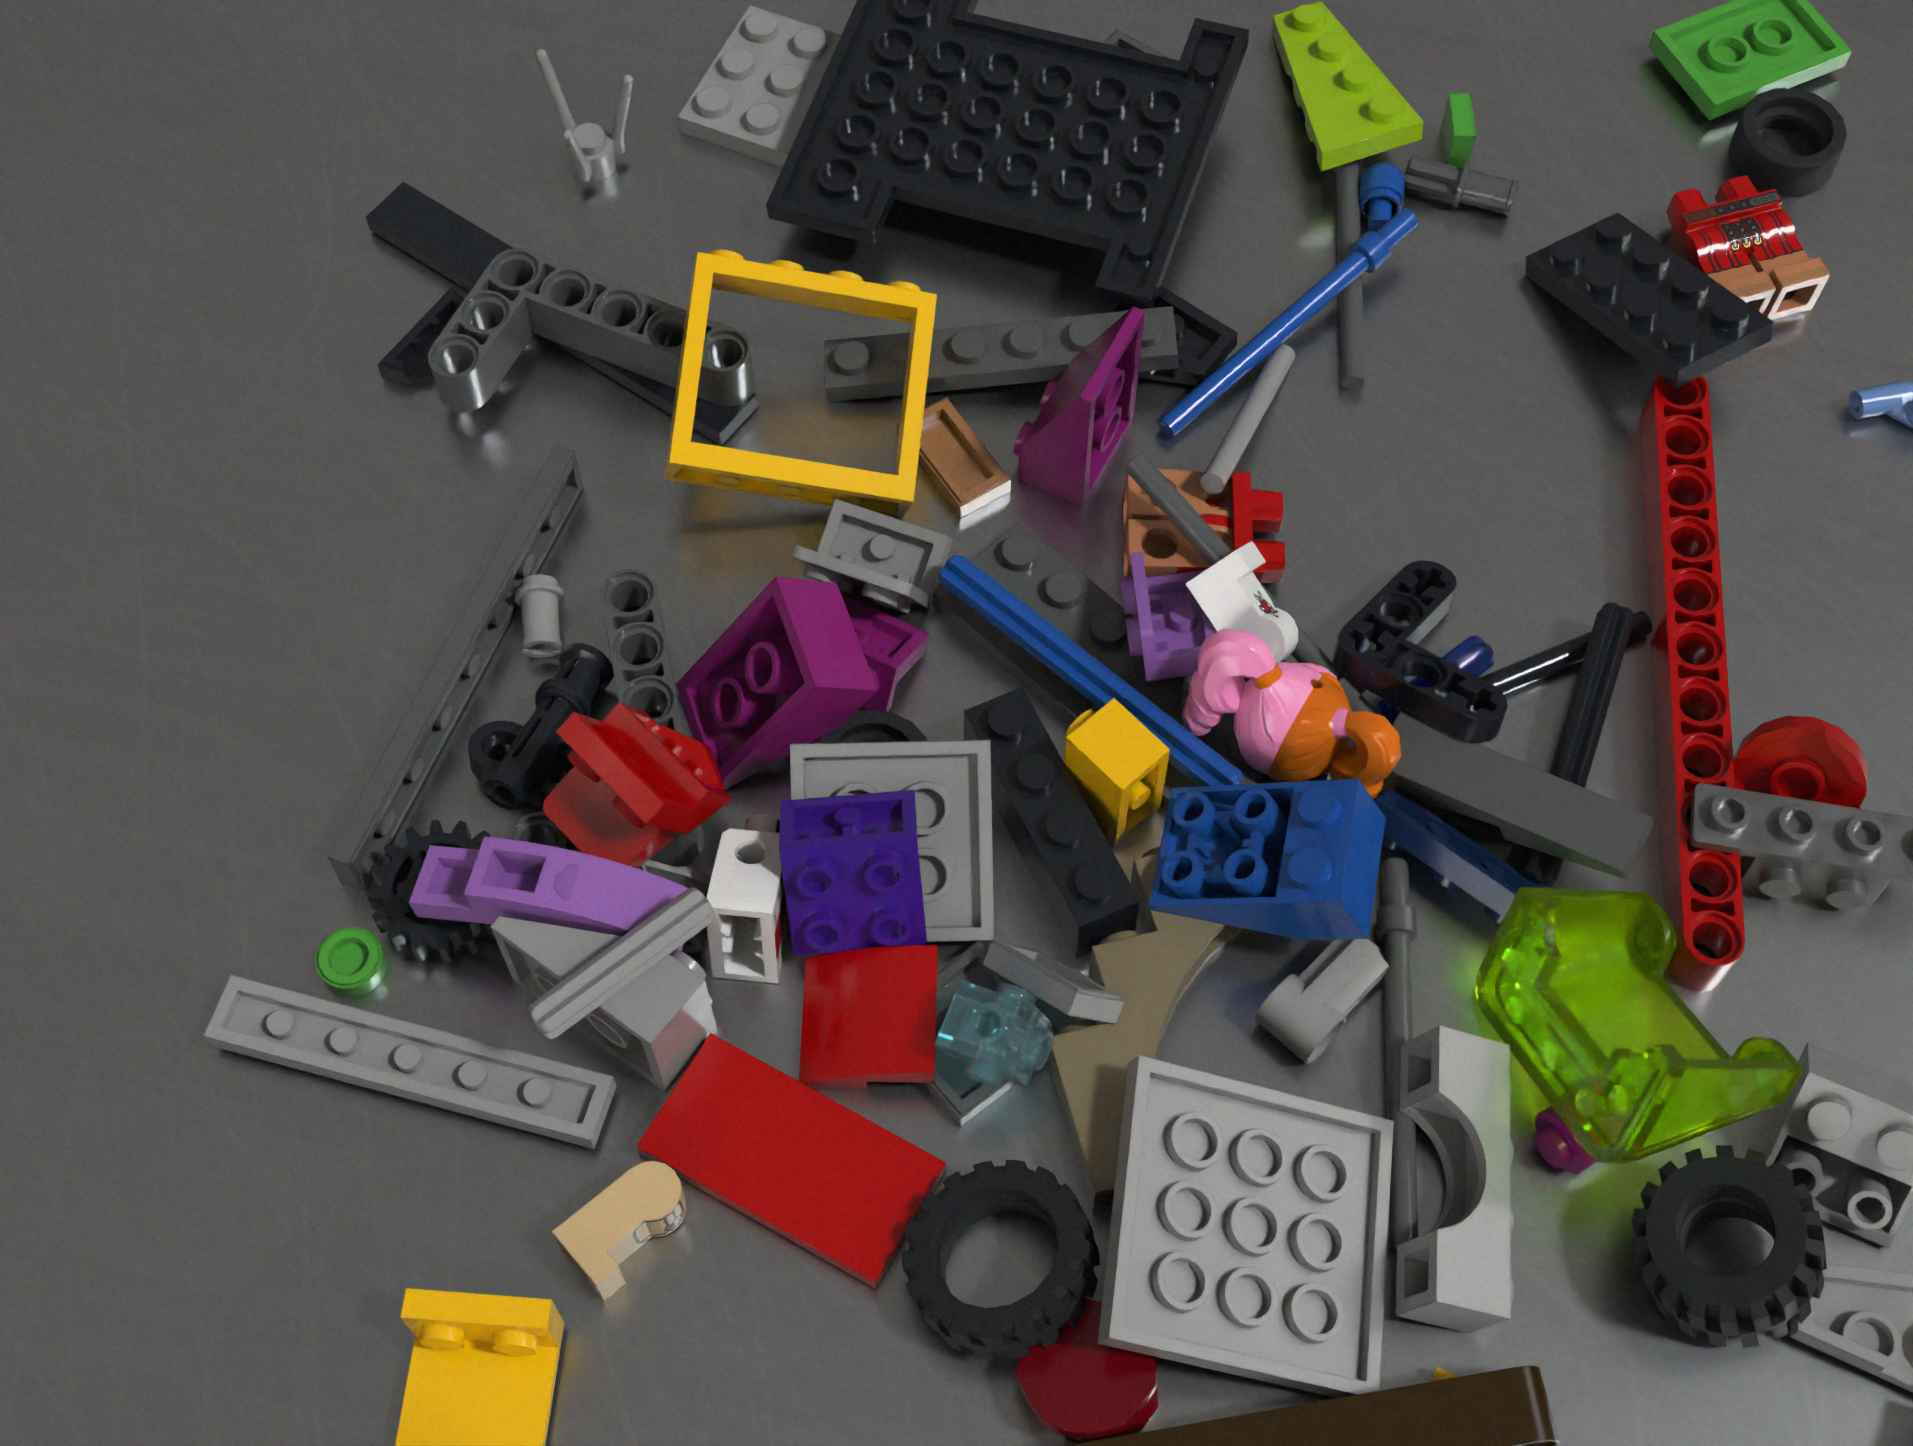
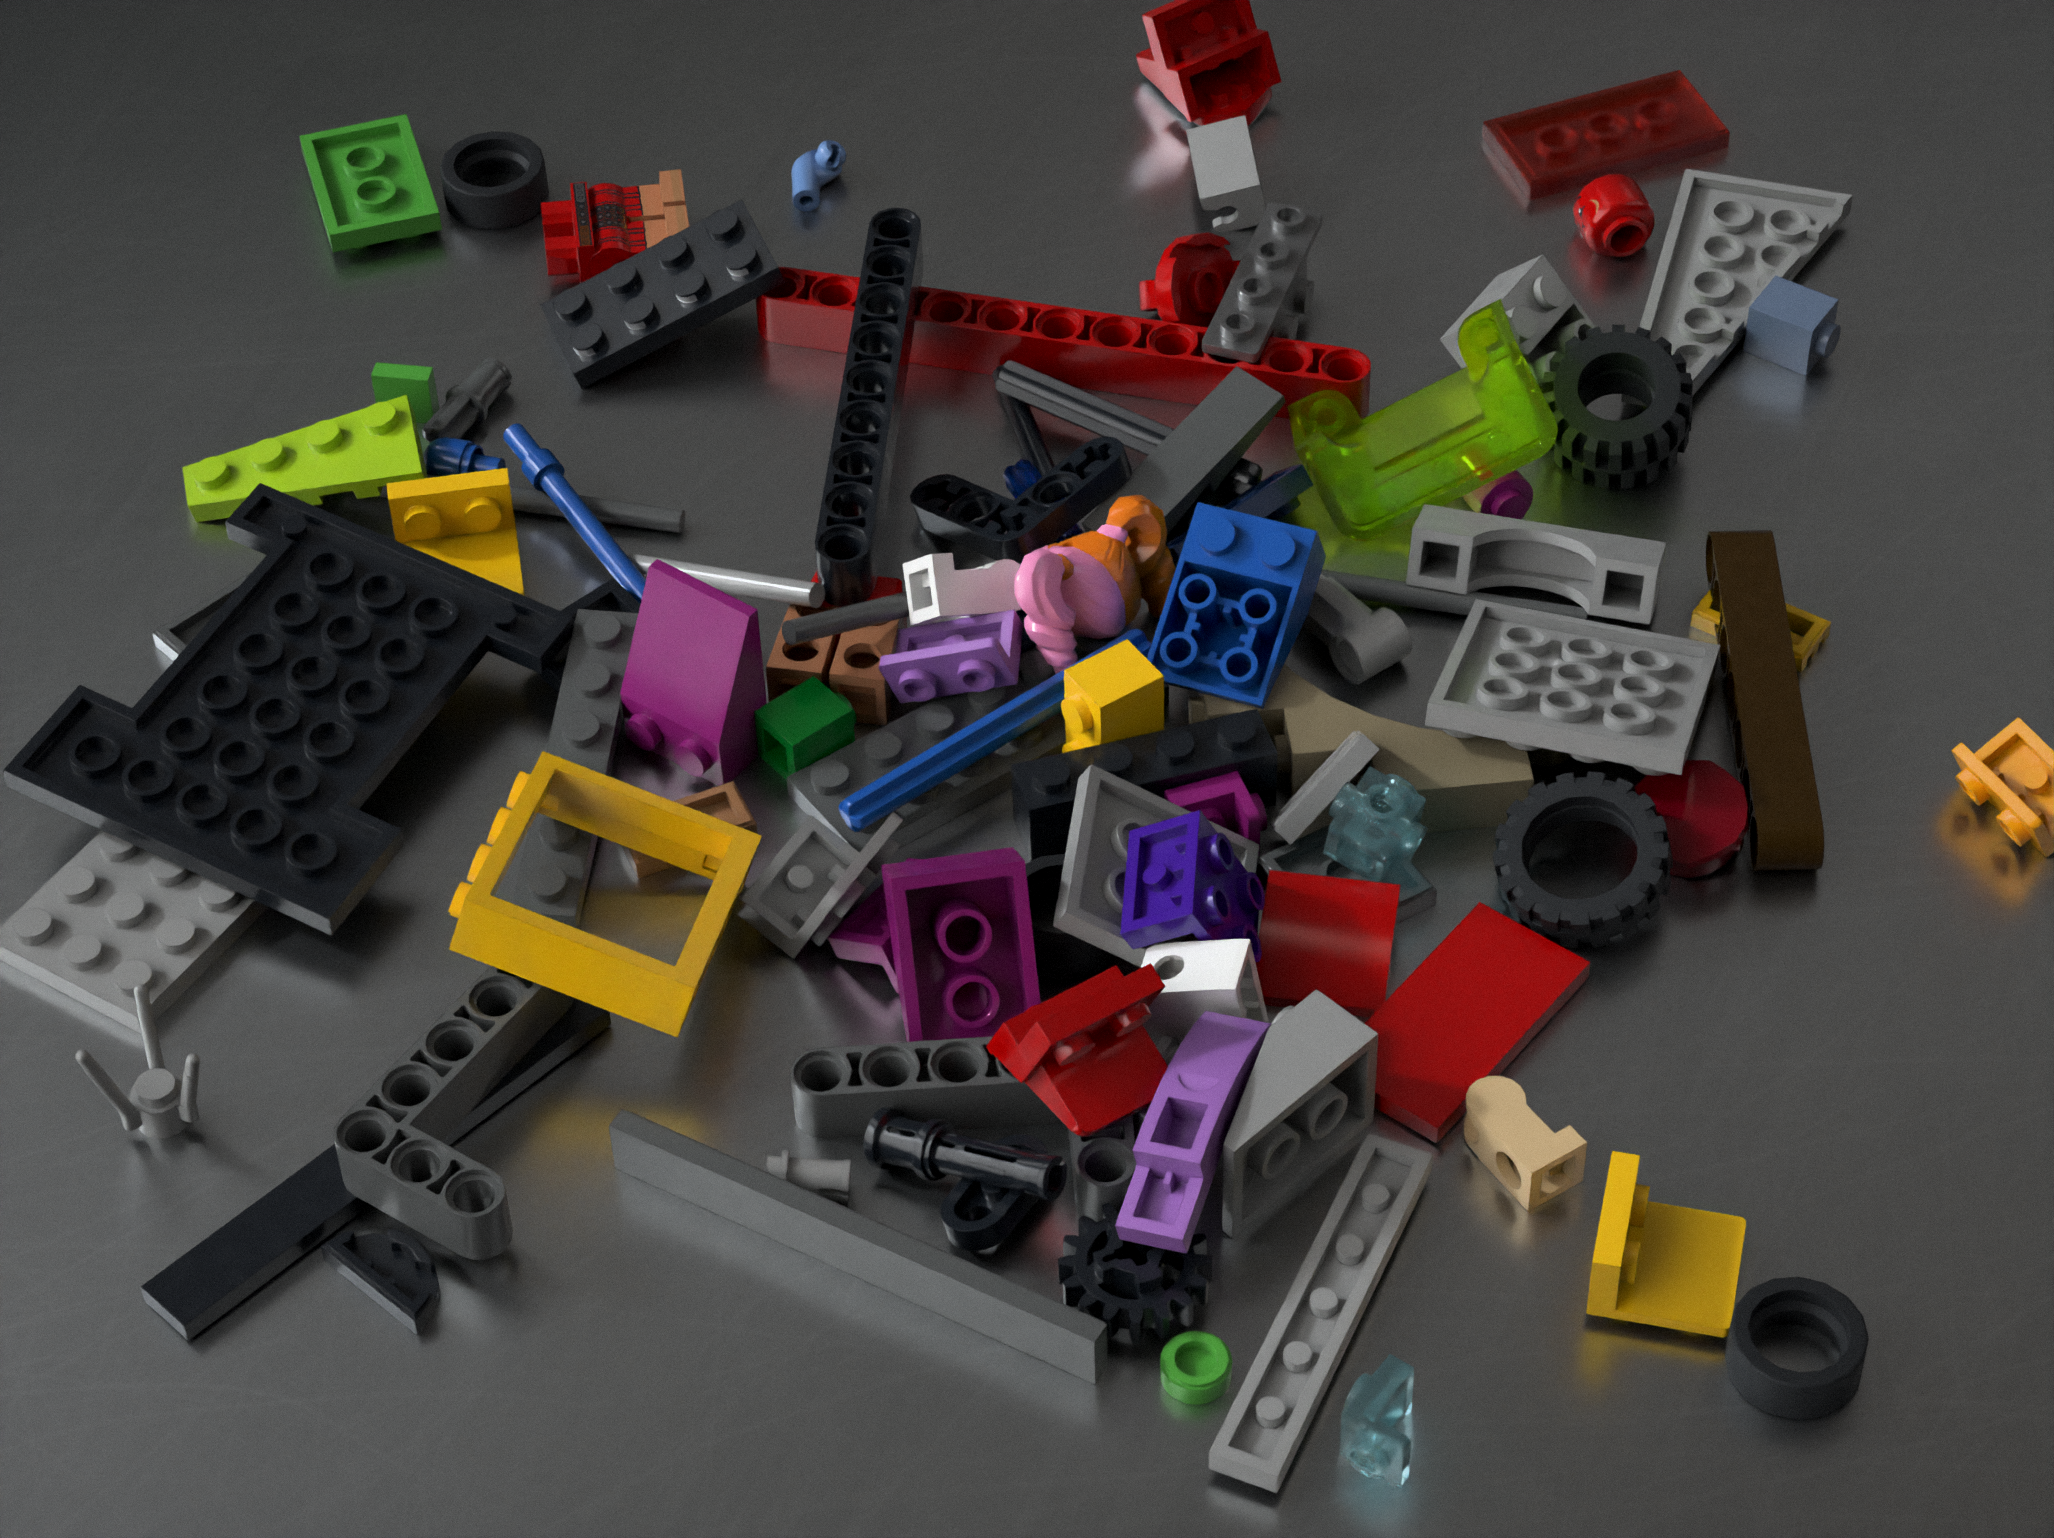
camera: 80 degrees left, 15 degrees down
light grey axle [528,888,715,1039] -> none
none -> yellow bracket [386,468,525,596]
none -> green brick [754,676,857,781]
none -> black beam [815,208,923,607]
none -> magenta bracket [1164,771,1267,856]
none -> clear light blue bracket [1339,1354,1414,1489]

